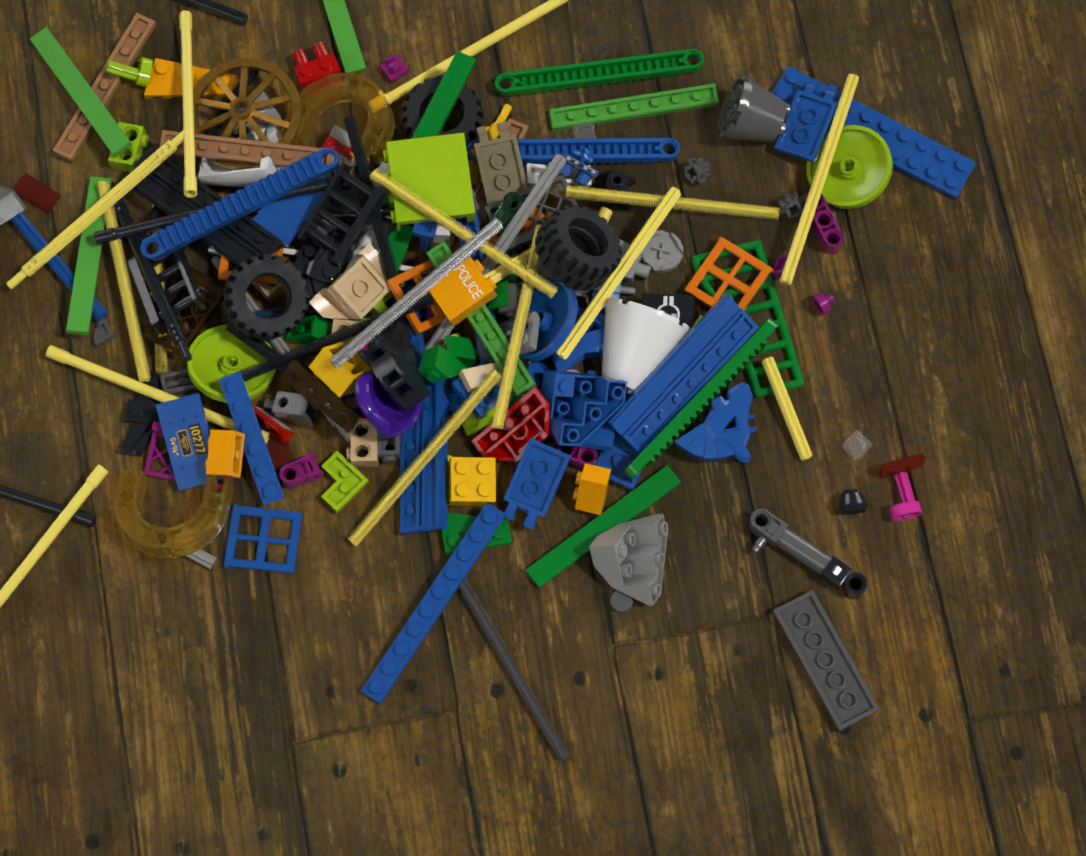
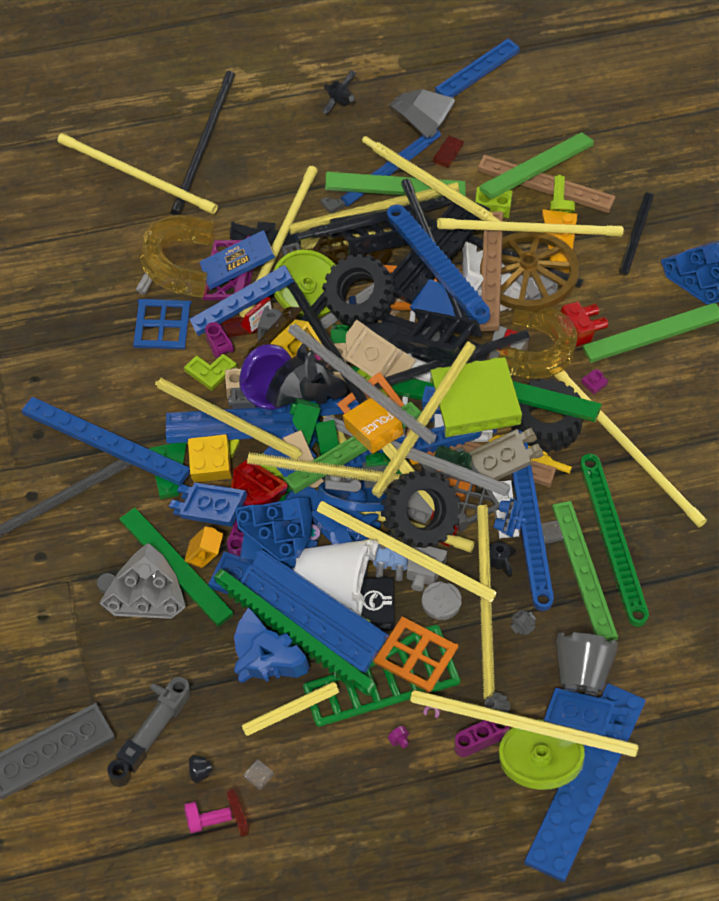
camera: 85 degrees right, 15 degrees down
light orange brick [205,430,245,478] -> none

